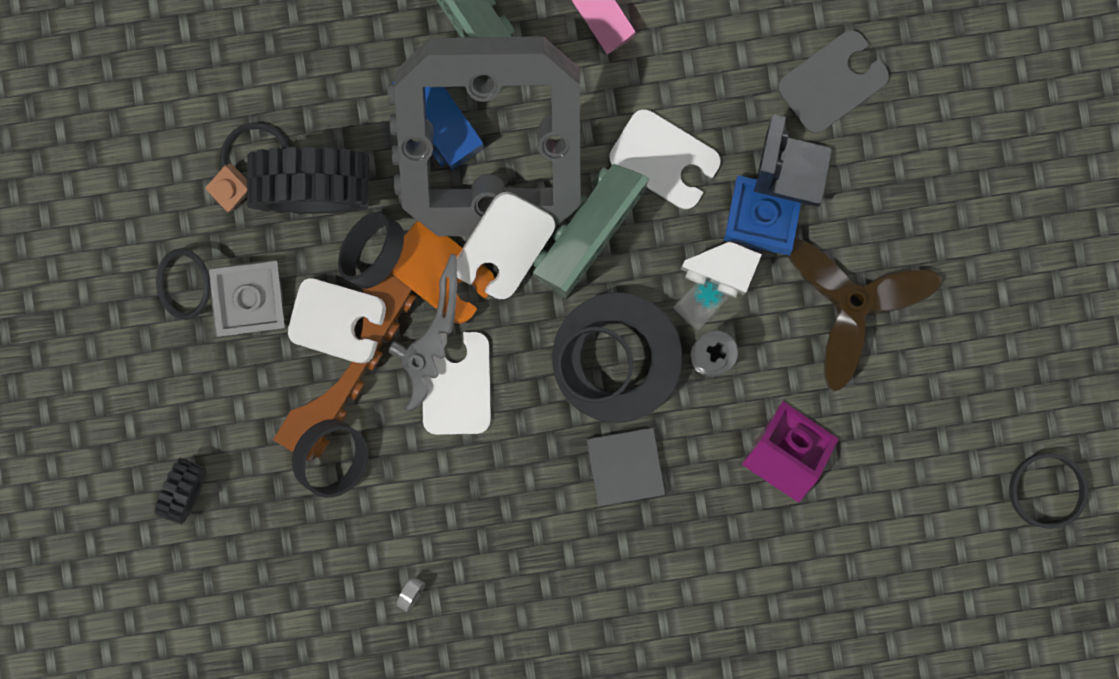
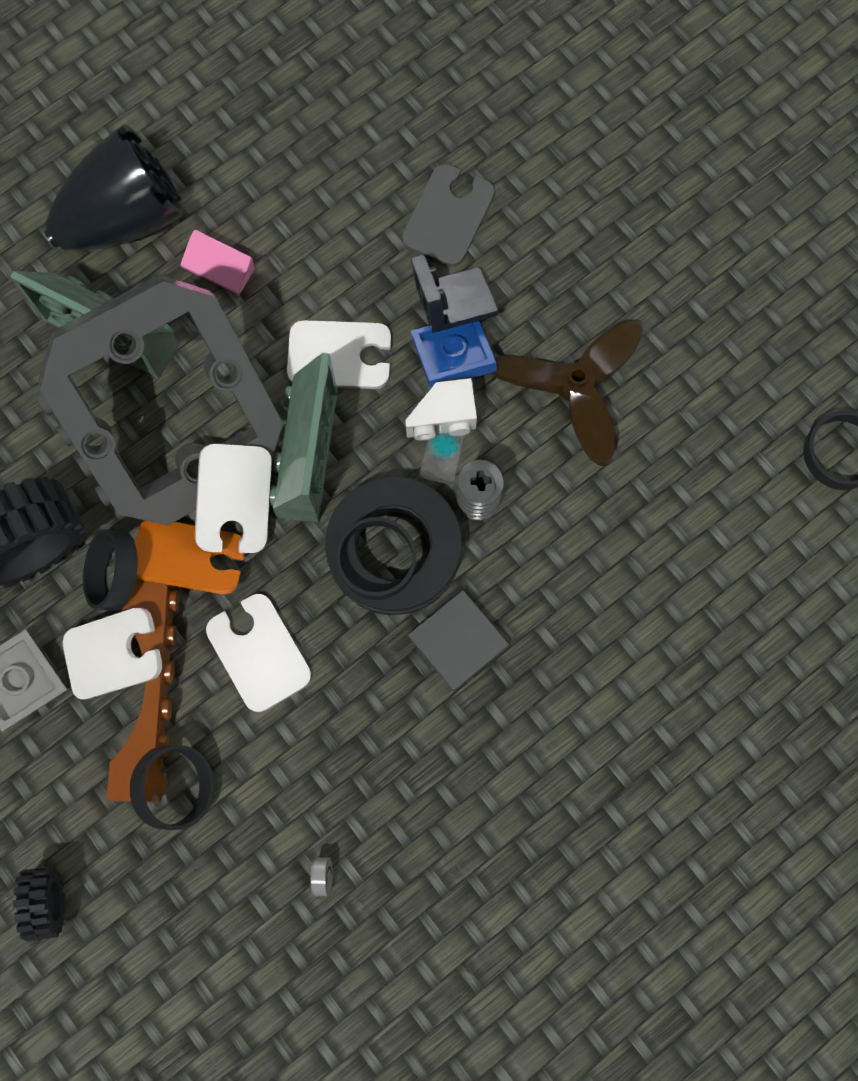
camera: 30 degrees left, 10 degrees down
dark grey piece [389,254,457,411] -> none
blue brick [392,81,484,171] -> none
magenta slope [742,401,839,503] -> none

